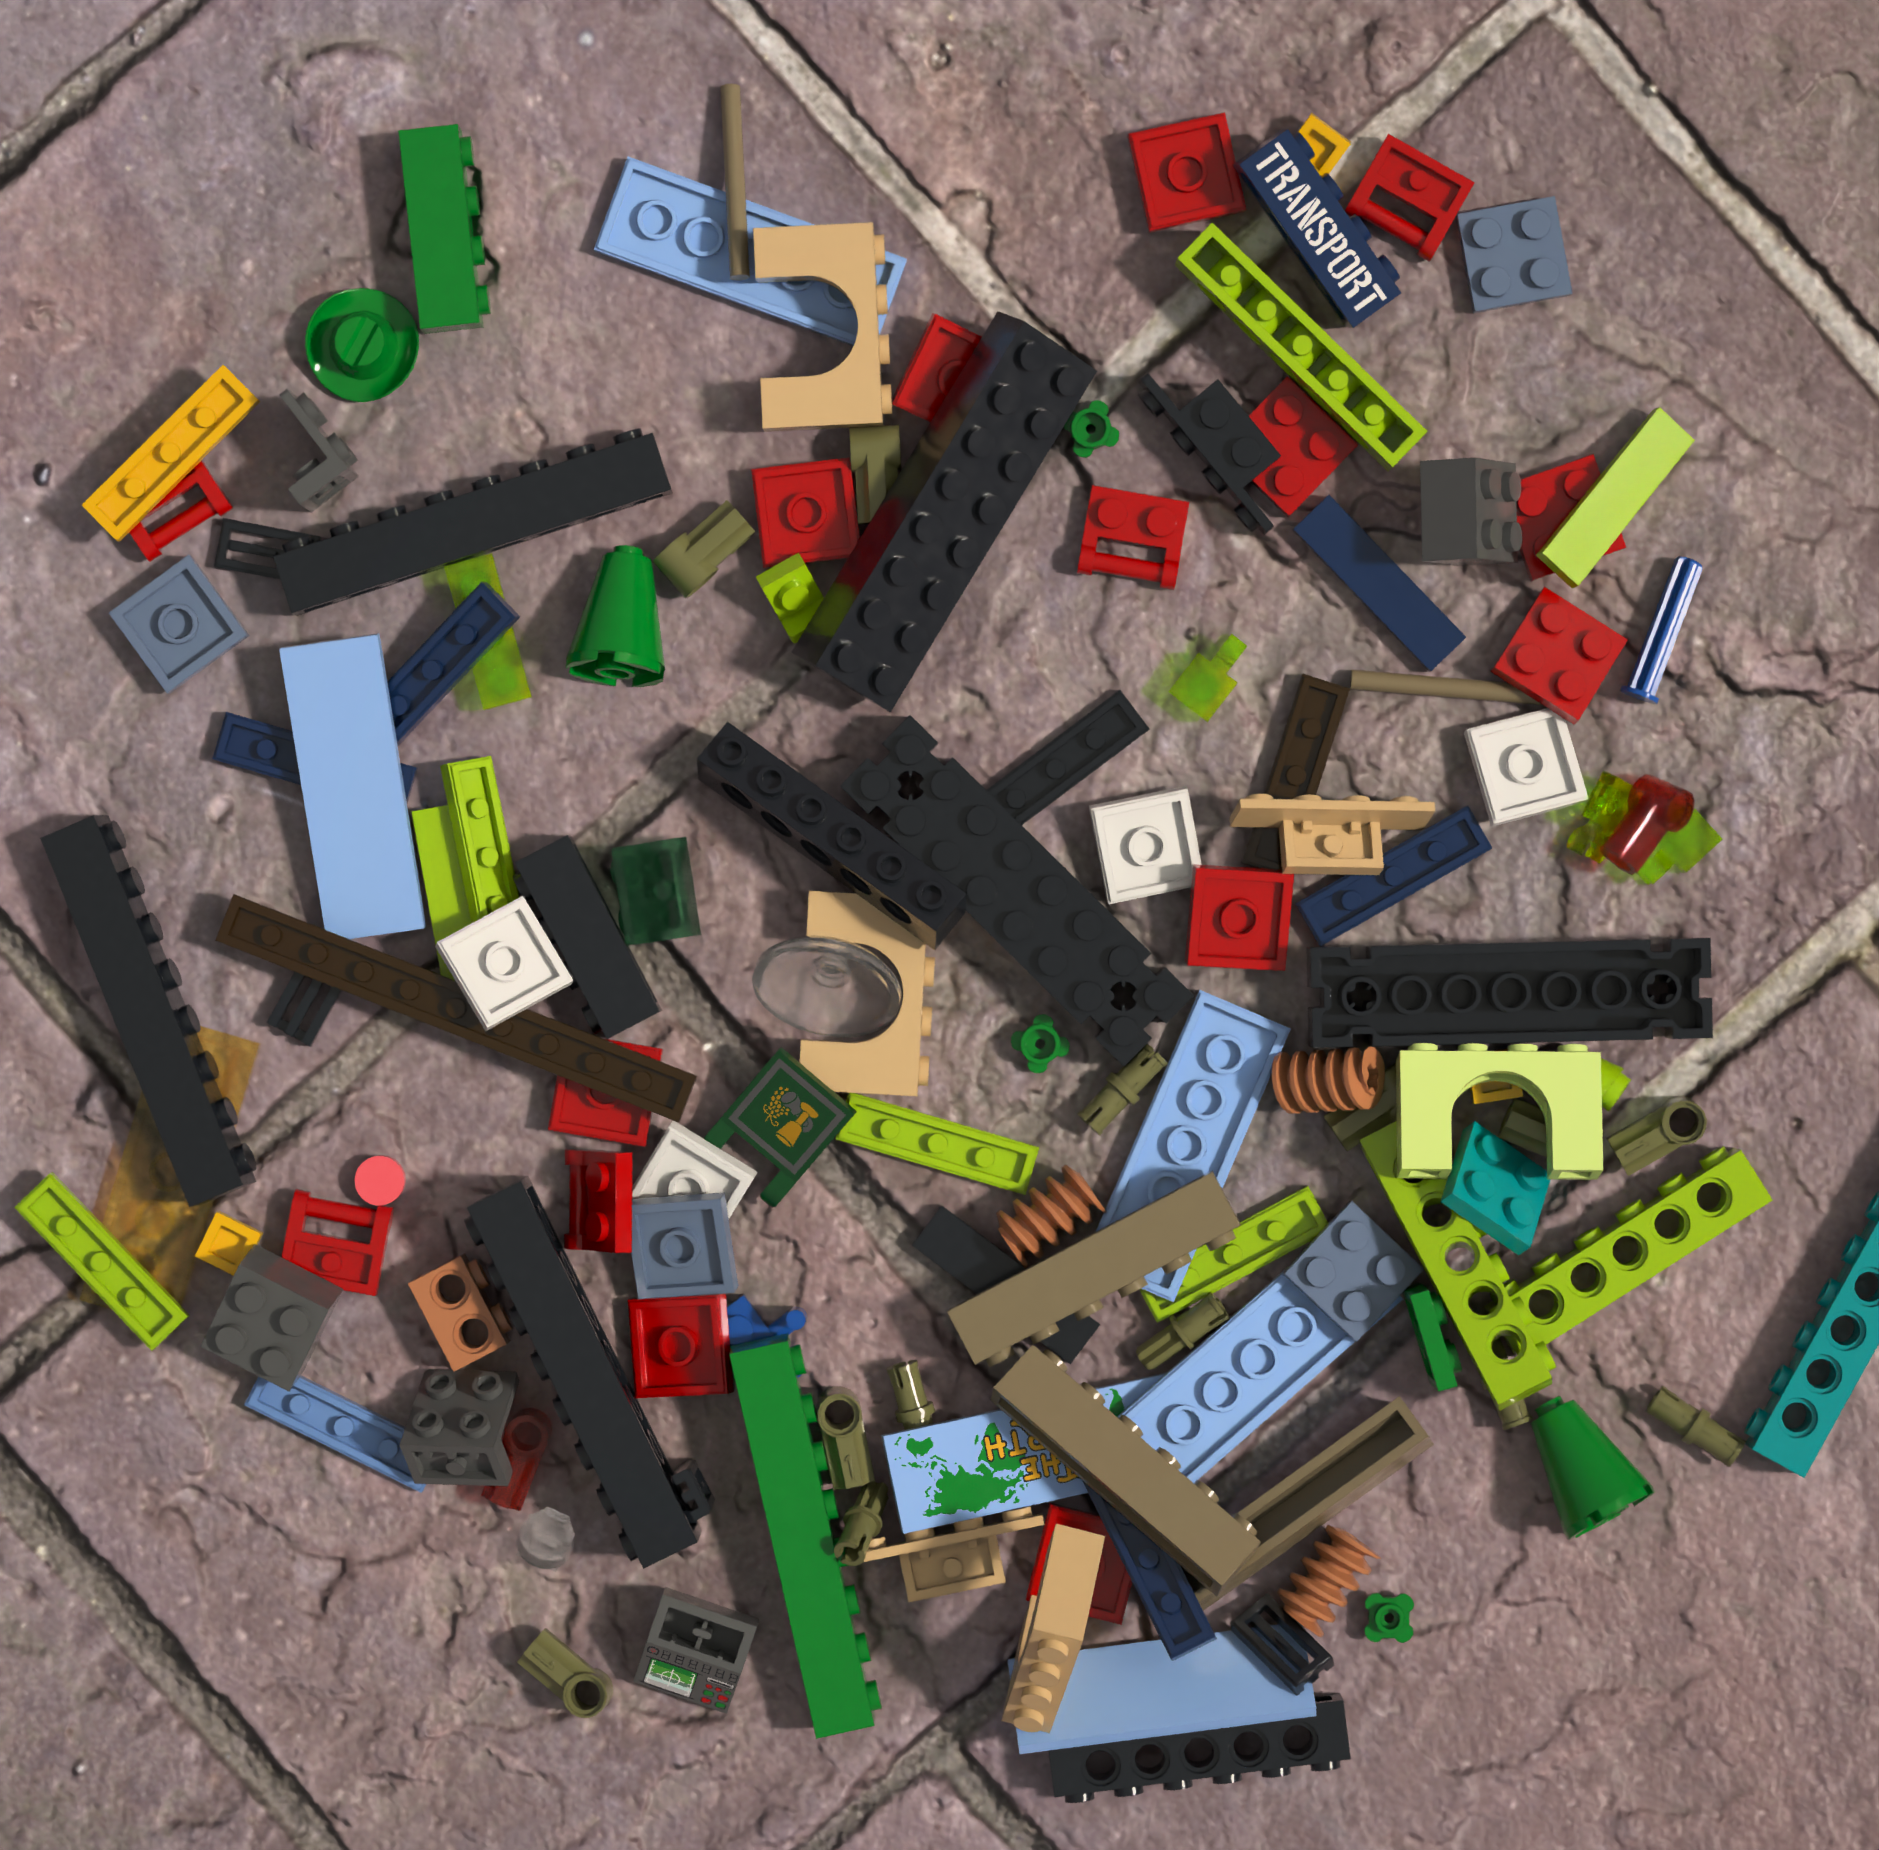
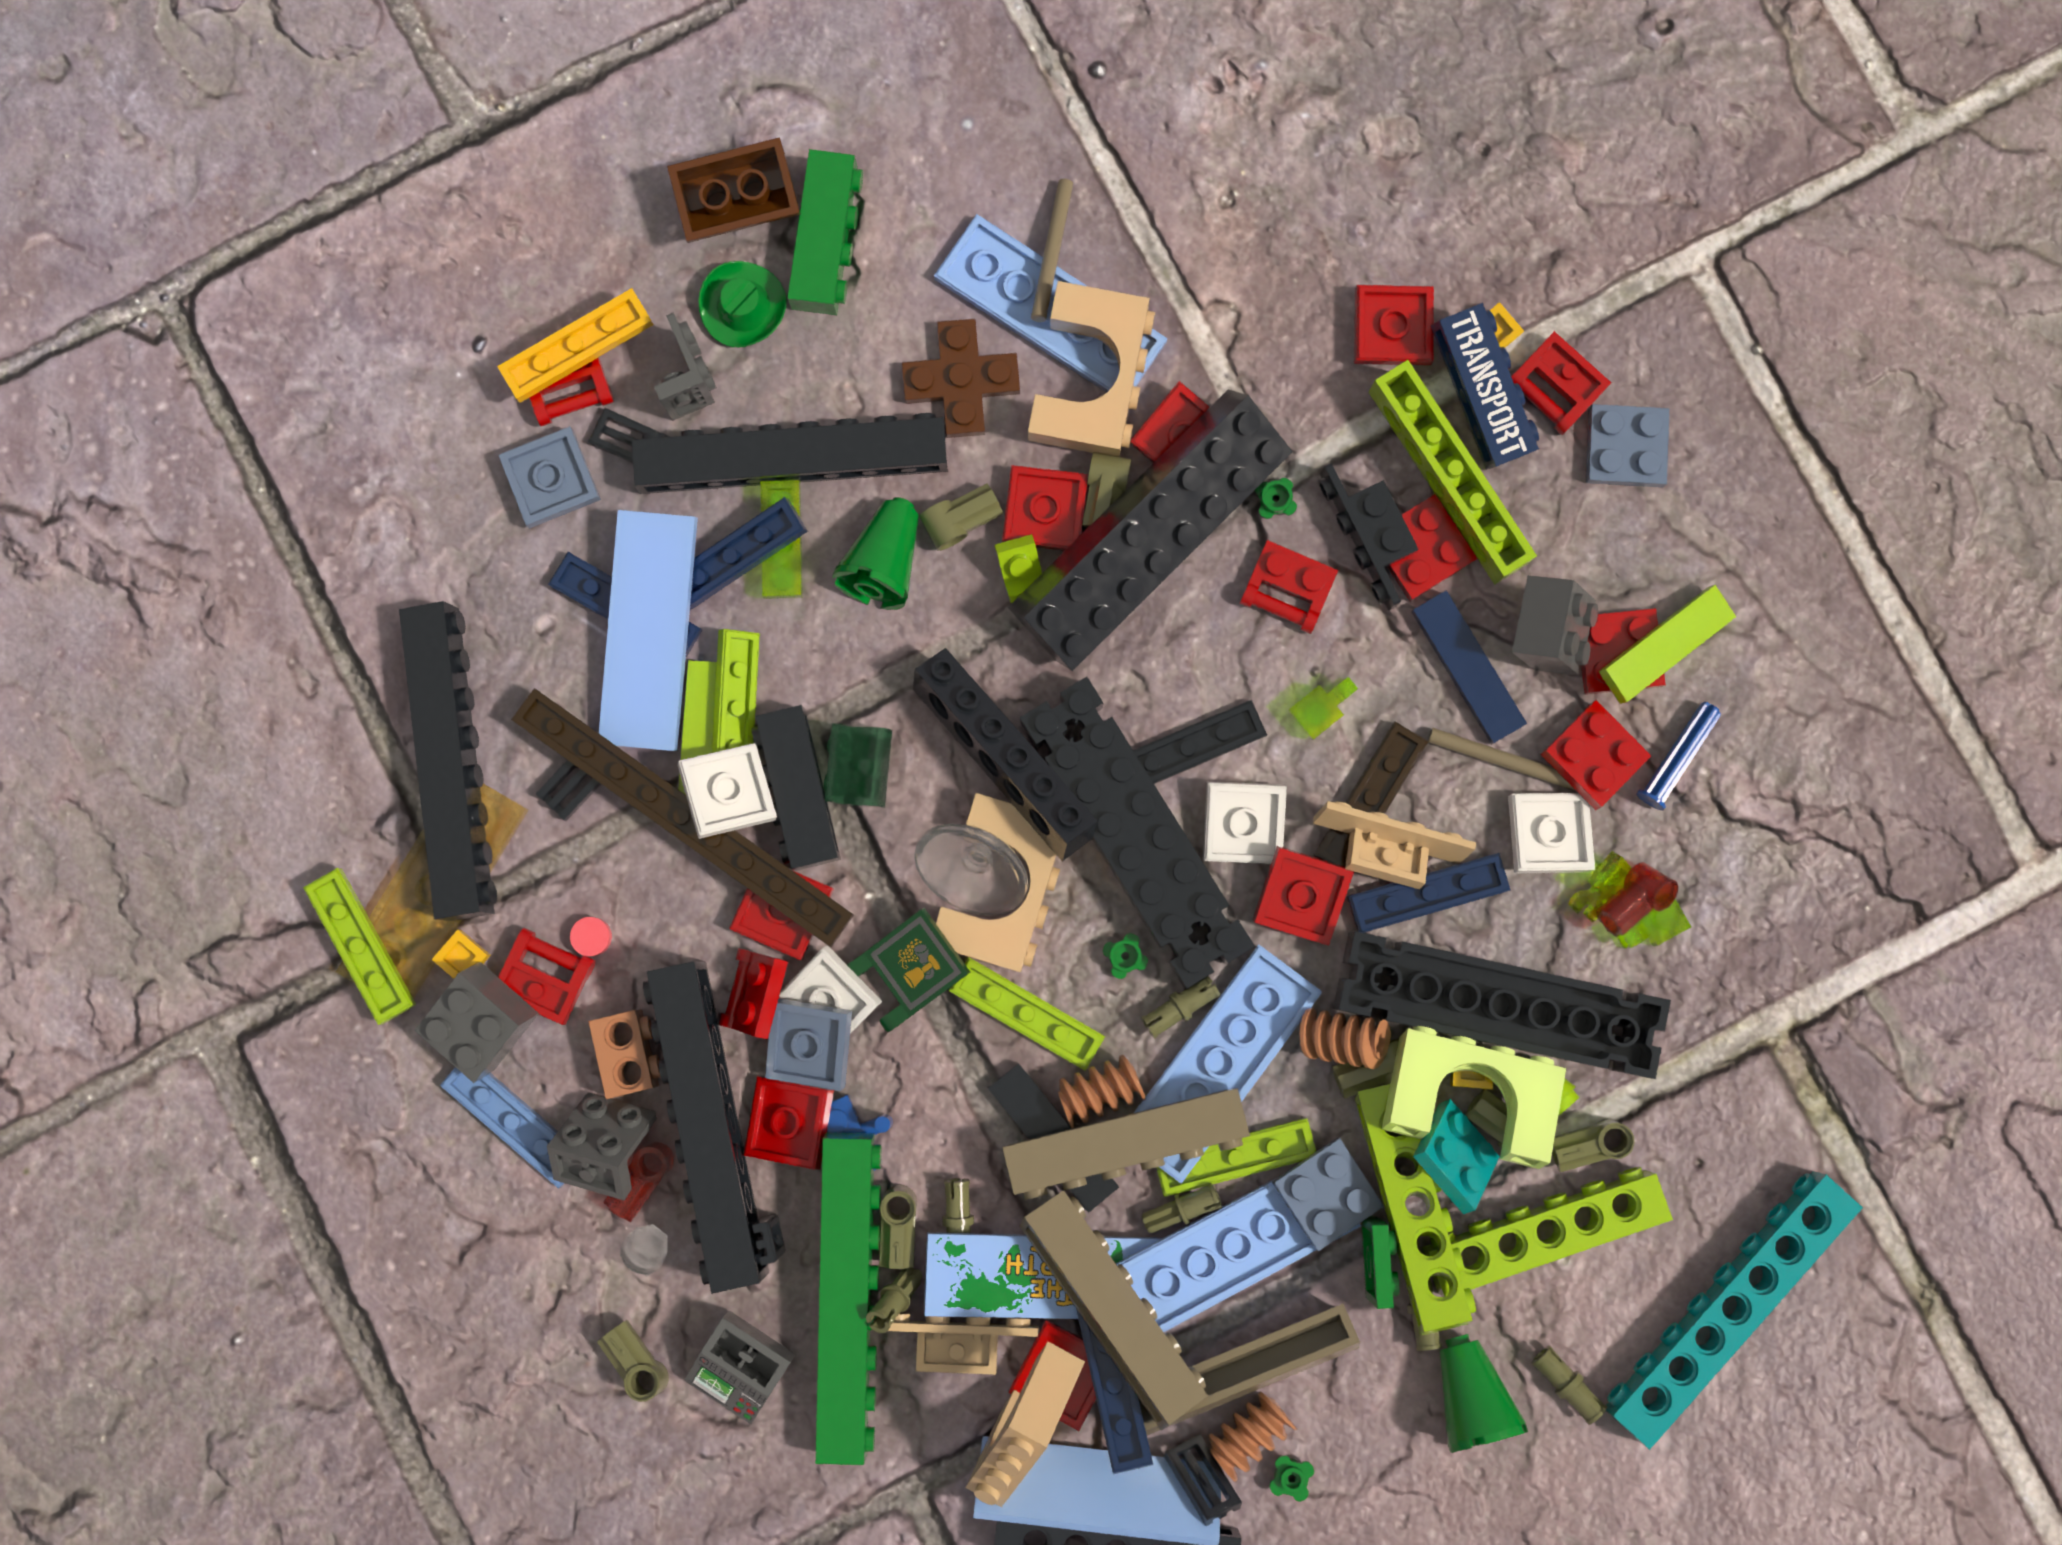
camera: 15 degrees right, 5 degrees down
none -> reddish brown slope [667,137,800,243]
none -> reddish brown plate [902,319,1020,438]

